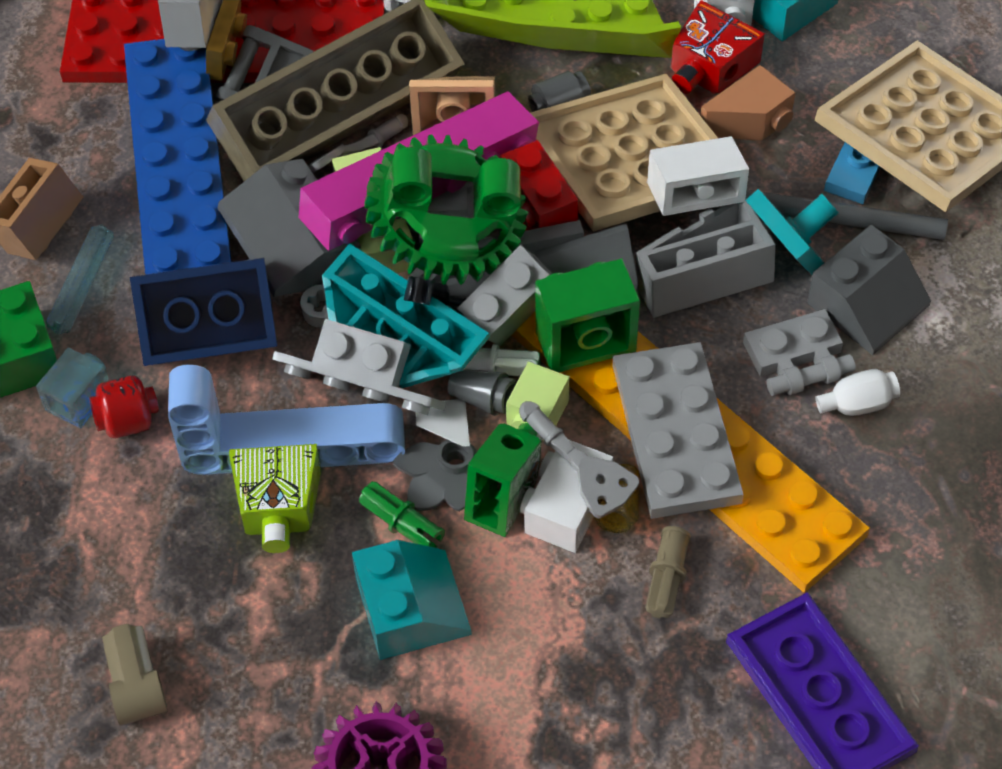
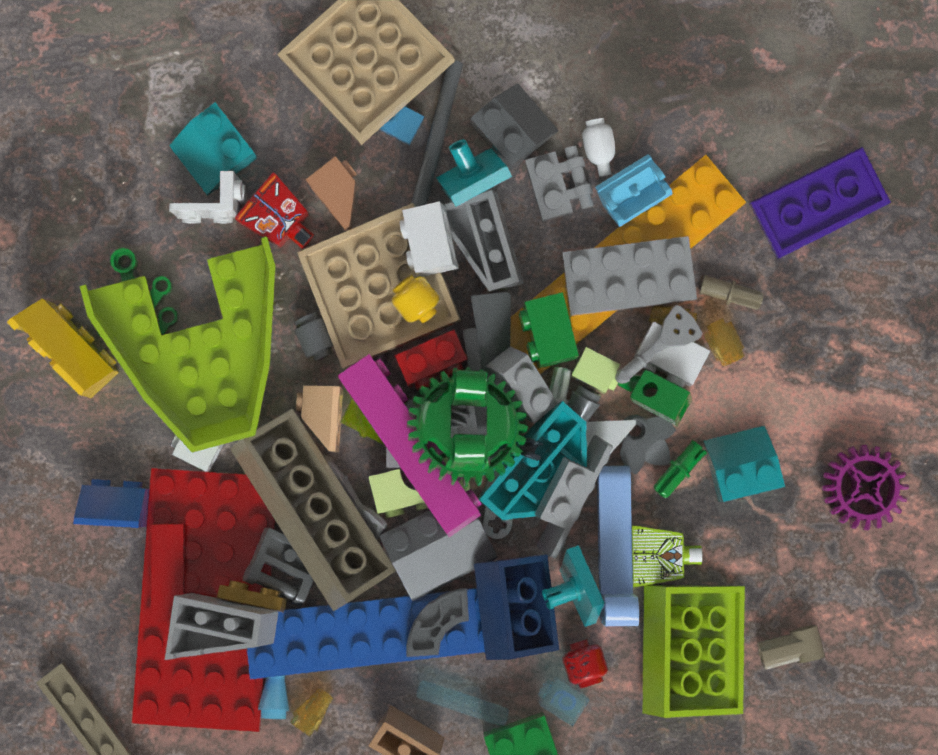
camera: 95 degrees left, 30 degrees up
none -> medium azure cone [258,675,290,719]
none -> clear yellow cone [290,687,334,737]
none -> yellow head [391,274,439,324]
none -> dark grey tile [406,588,469,657]
none -> teal tile [542,545,605,627]
none -> medium azure hinge [595,154,673,227]
none -> lime slope [642,585,745,718]
none -> clear yellow brick [703,318,745,367]

